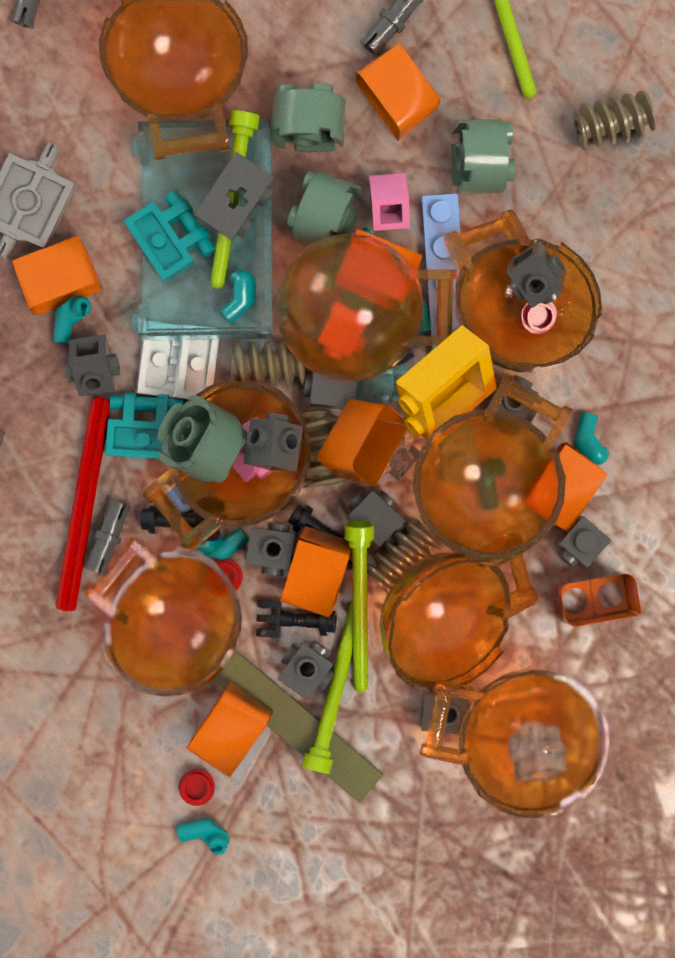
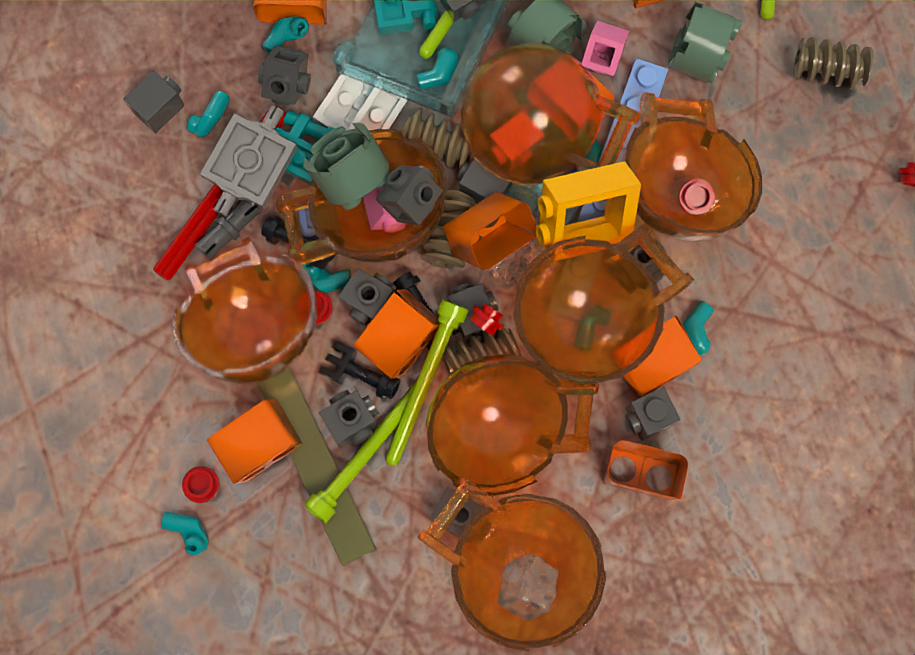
camera: 25 degrees right, 10 degrees down
dark grey brick [507,241,566,308] -> none
none -> teal arm [187,91,230,137]
none -> light grey plate [200,105,298,217]
none -> red plate [469,303,505,336]

